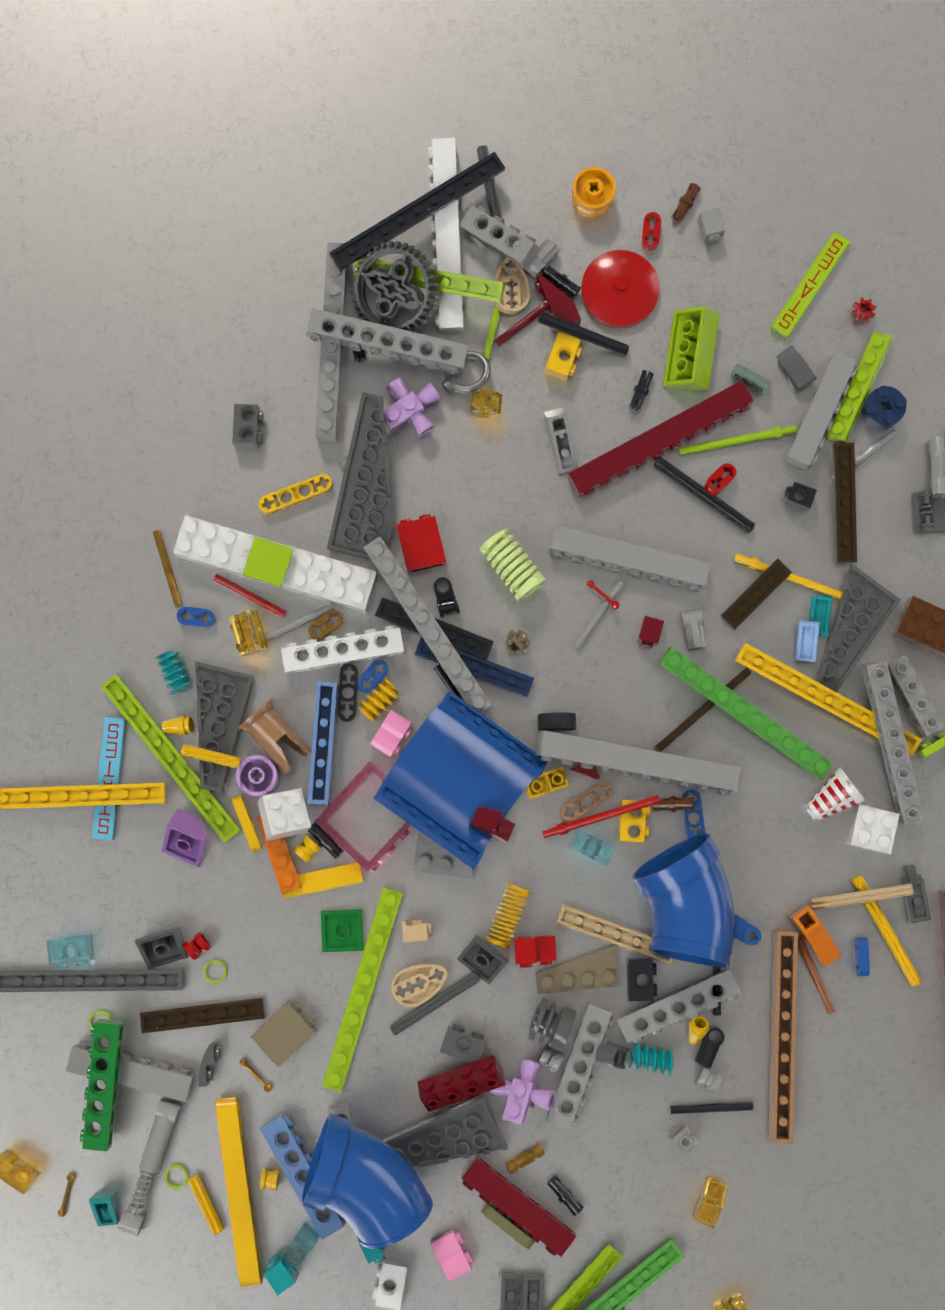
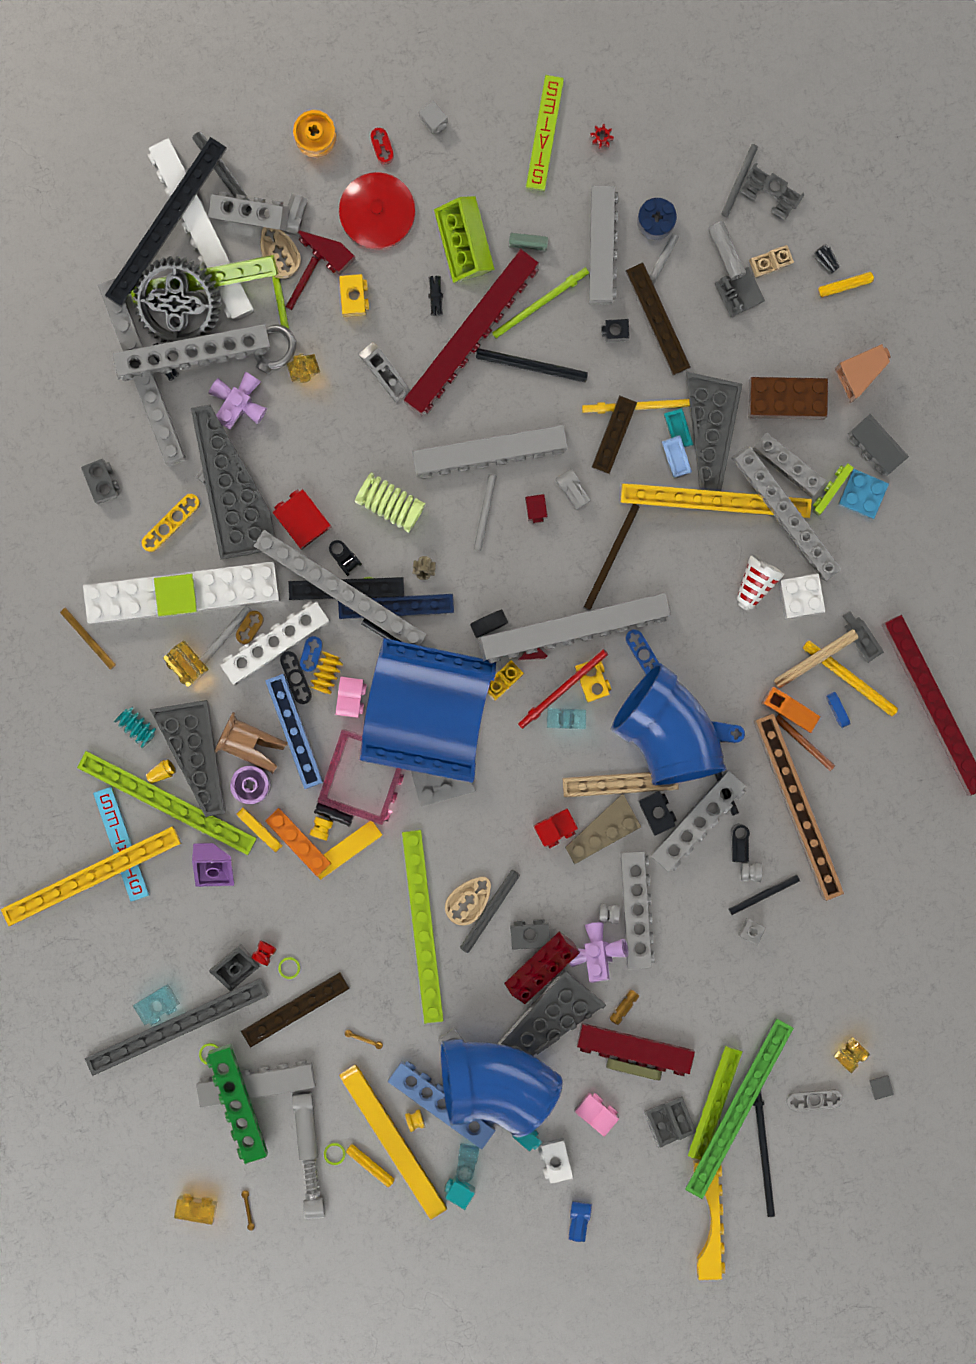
camera: 25 degrees left, 5 degrees up
teal slope [89,1191,119,1227] -> none
blue beam [177,607,216,628] -> none
yellow axle [181,744,241,769] -> none
dark grey slope [198,1042,221,1087] -> none
red bar [213,574,287,618] -> none
dark tan brick [251,1001,317,1067] -> none
white brick [257,788,311,841] -> none
green tile [321,909,363,952] -> none
tan brick [402,920,432,943] -> none
dark grey slope [457,934,509,984] -> none
dark red slope [470,807,515,843] -> none
yellow piece [485,883,531,949] -> none
dark grey wheel [528,998,577,1052] -> none
black axle [538,312,629,356] -> none
black pin [542,265,581,298] -> none
black pin [546,1175,584,1216] -> none
medium nougat beam [560,781,613,821] -> none
red hinge [587,580,620,610] -> none
dark grey piece [595,1043,630,1069] -> none
teal piece [629,1043,674,1077] -> none
reddish brown pin [652,796,695,812] -> none
bright green plate [659,647,833,780] -> none
reddish brown pin [671,183,701,223] -> none
yellow cone [688,1016,709,1045] -> none
clear yellow slope [692,1176,728,1229] -> none
red beam [704,463,737,496] -> none
dark grey slope [776,345,817,390] -> none
lime plate [827,332,894,443] -> none

